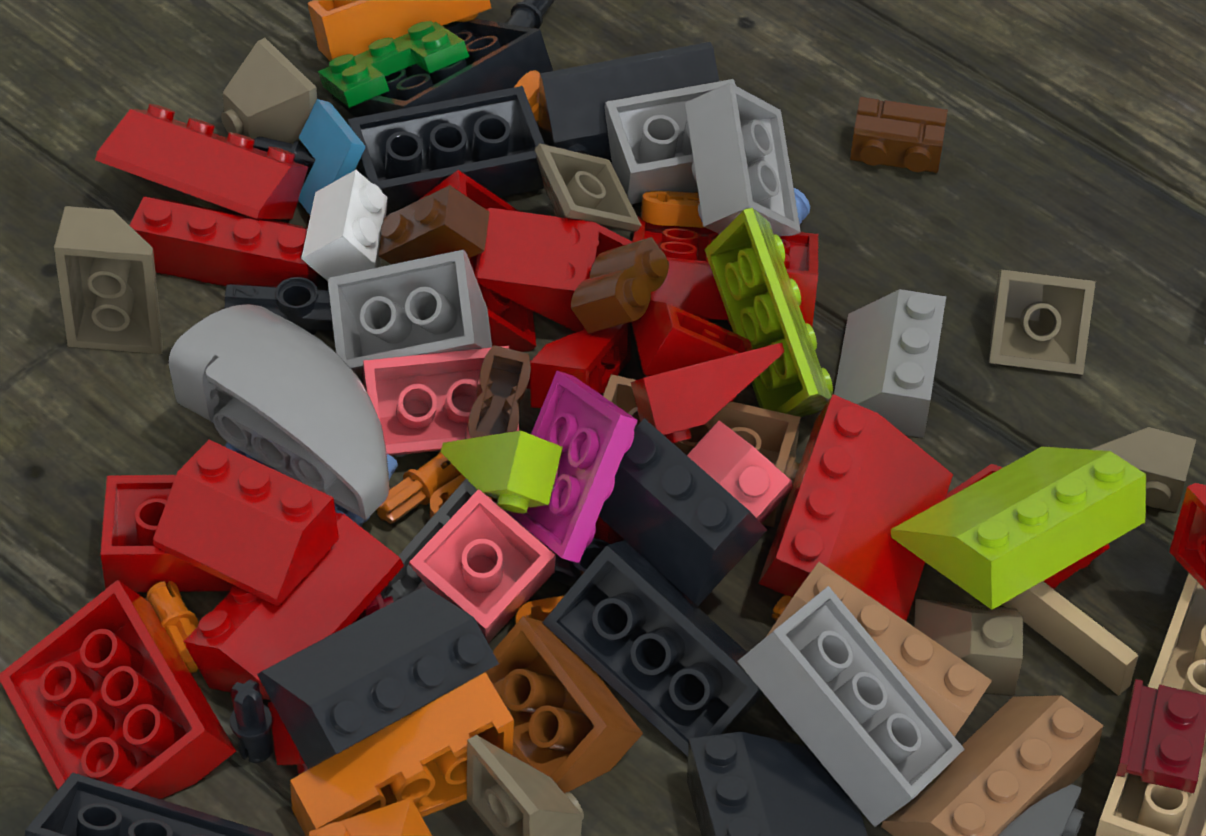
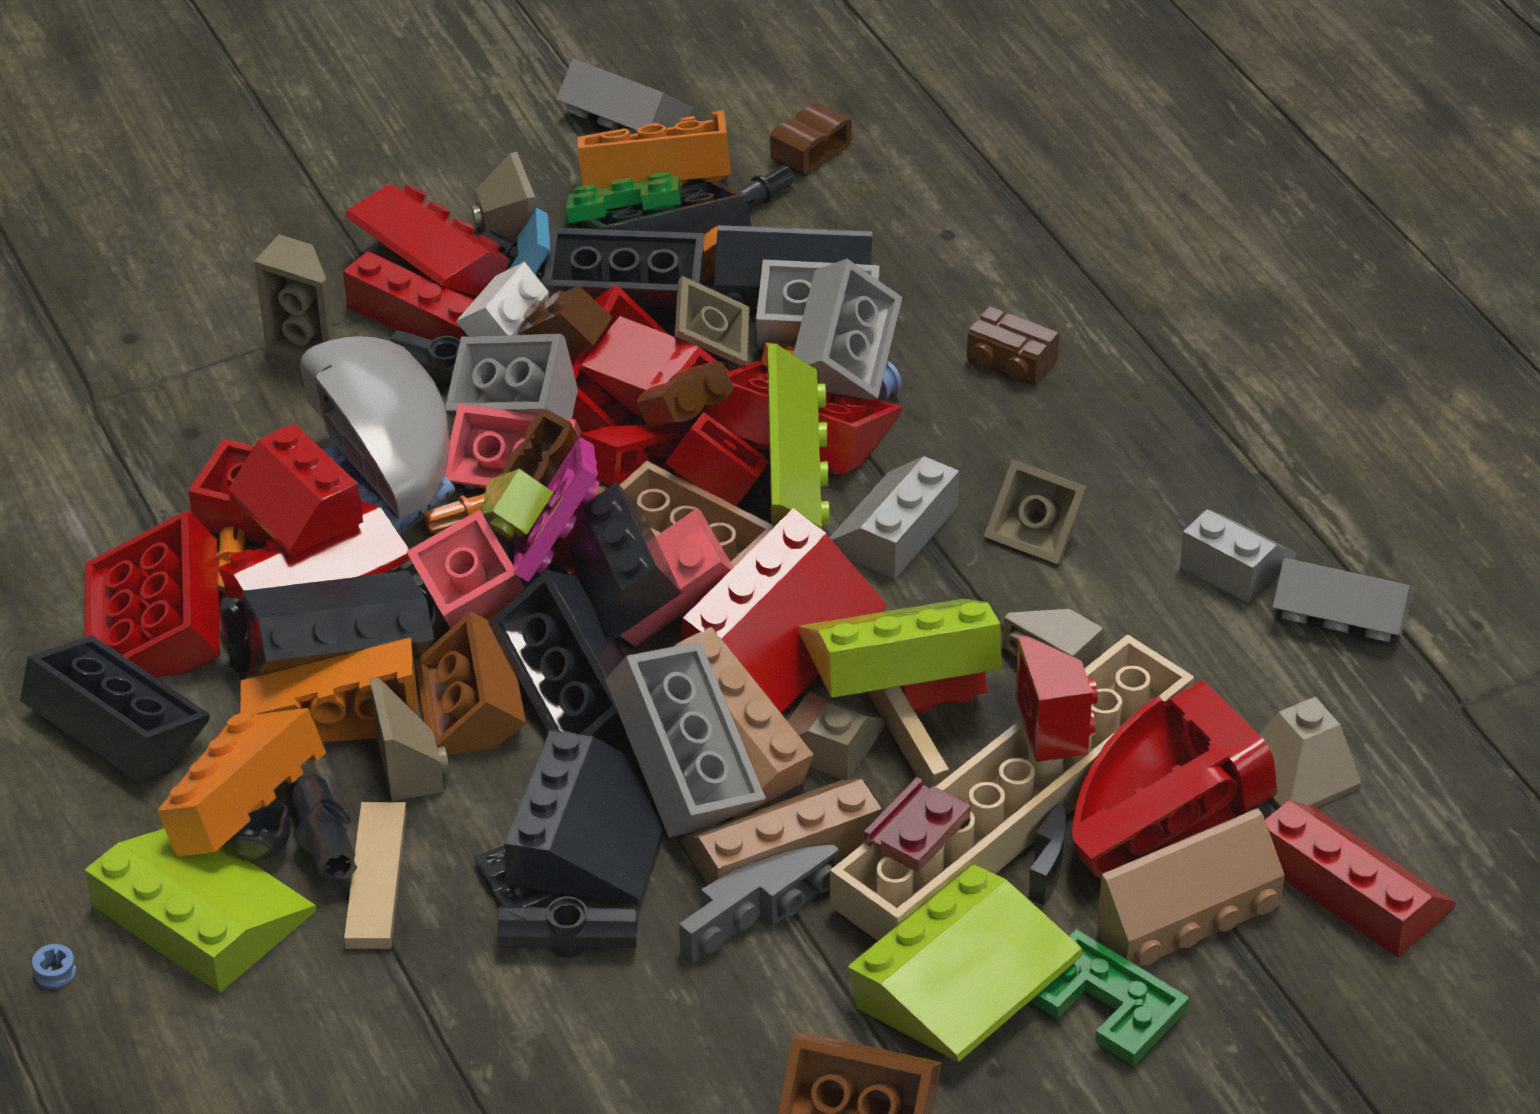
camera: 25 degrees right, 5 degrees down
red slope [630,343,785,443] -> none

